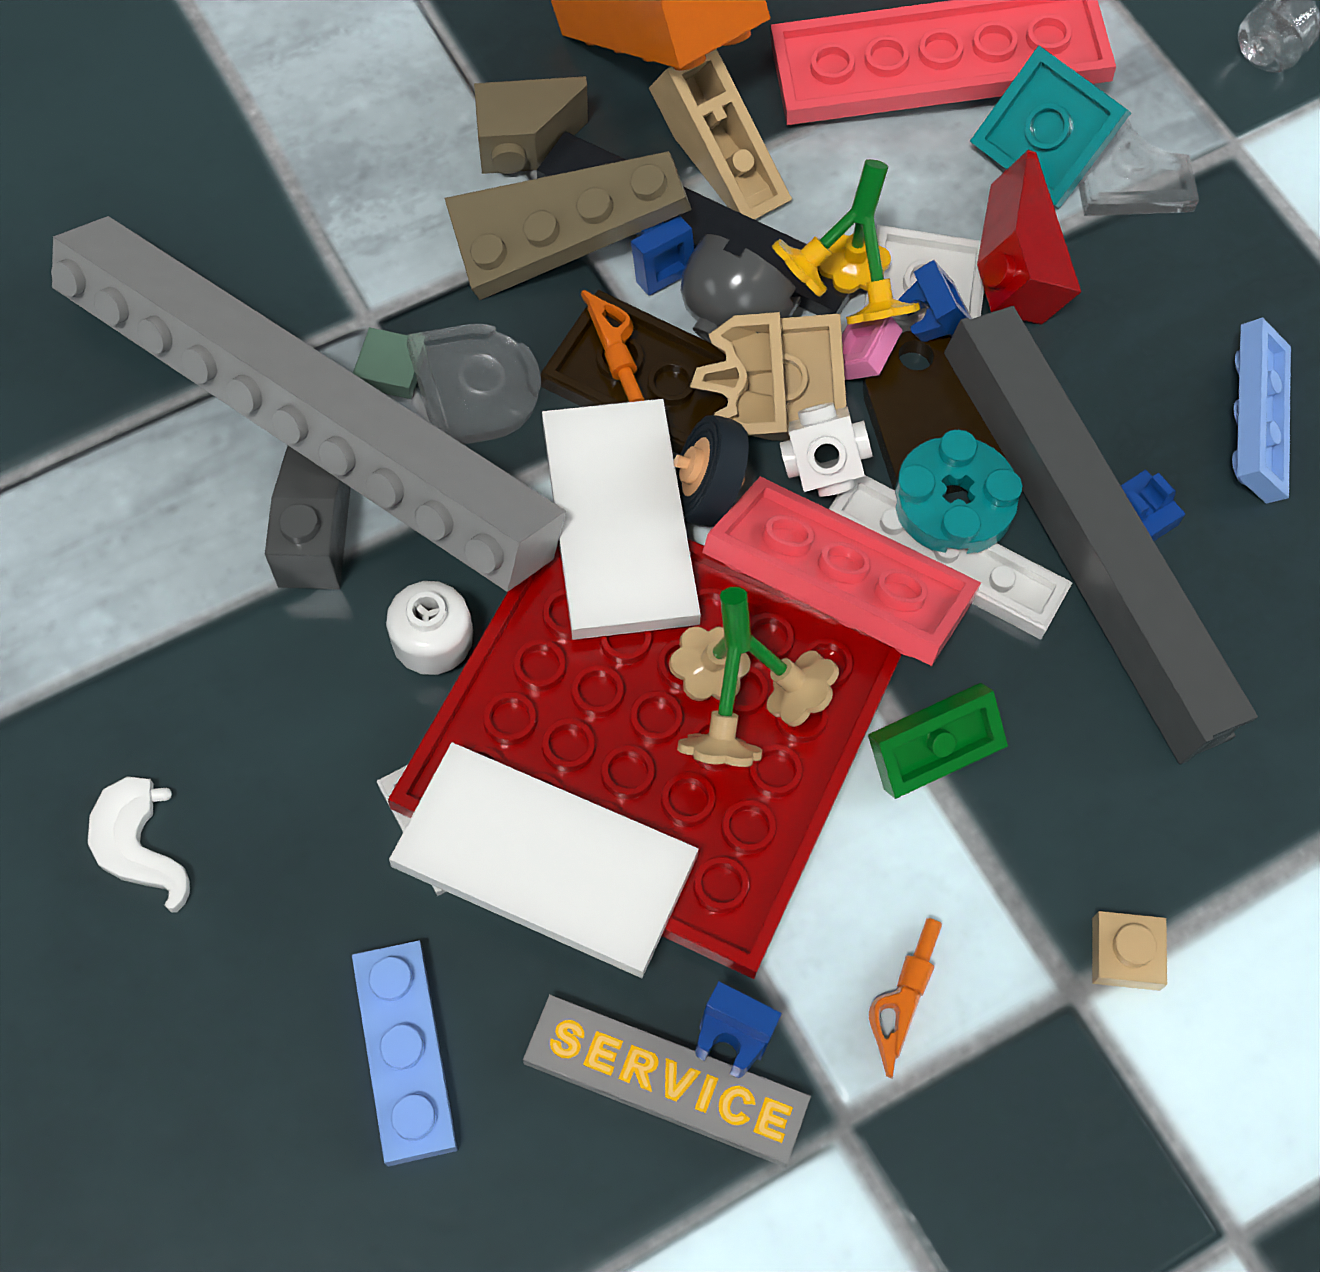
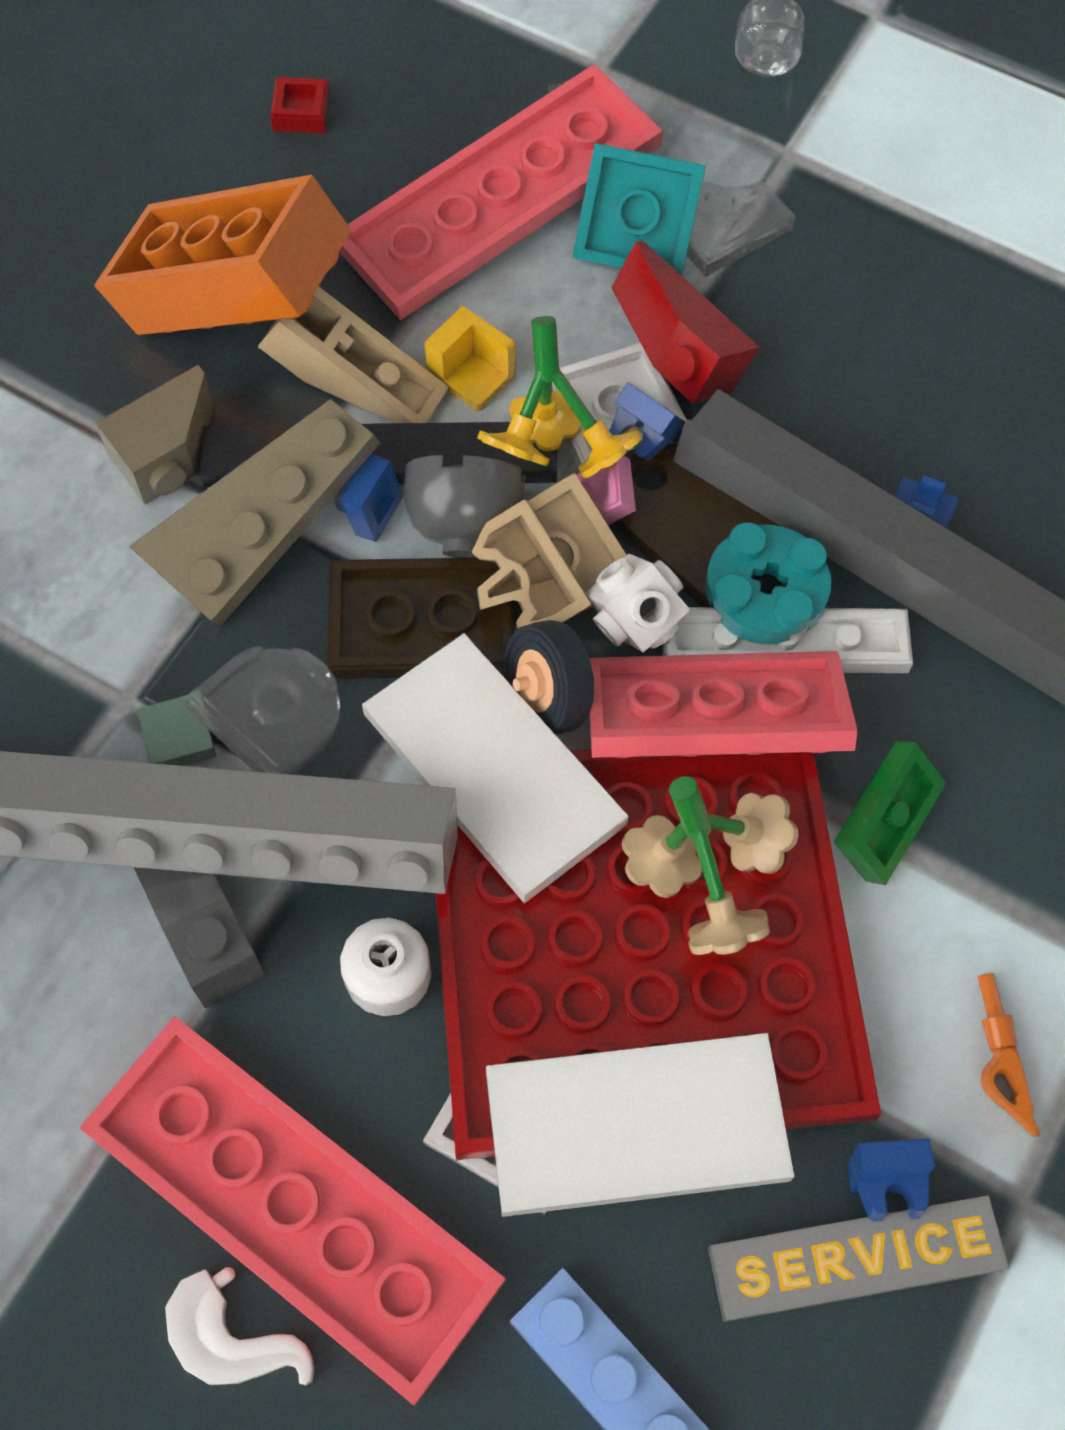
camera: 30 degrees left, 0 degrees up
orange hand [580,290,645,402] -> none
light blue plate [1232,317,1291,504] -> none
none -> coral plate [79,1016,506,1406]
none -> yellow panel [424,305,516,411]

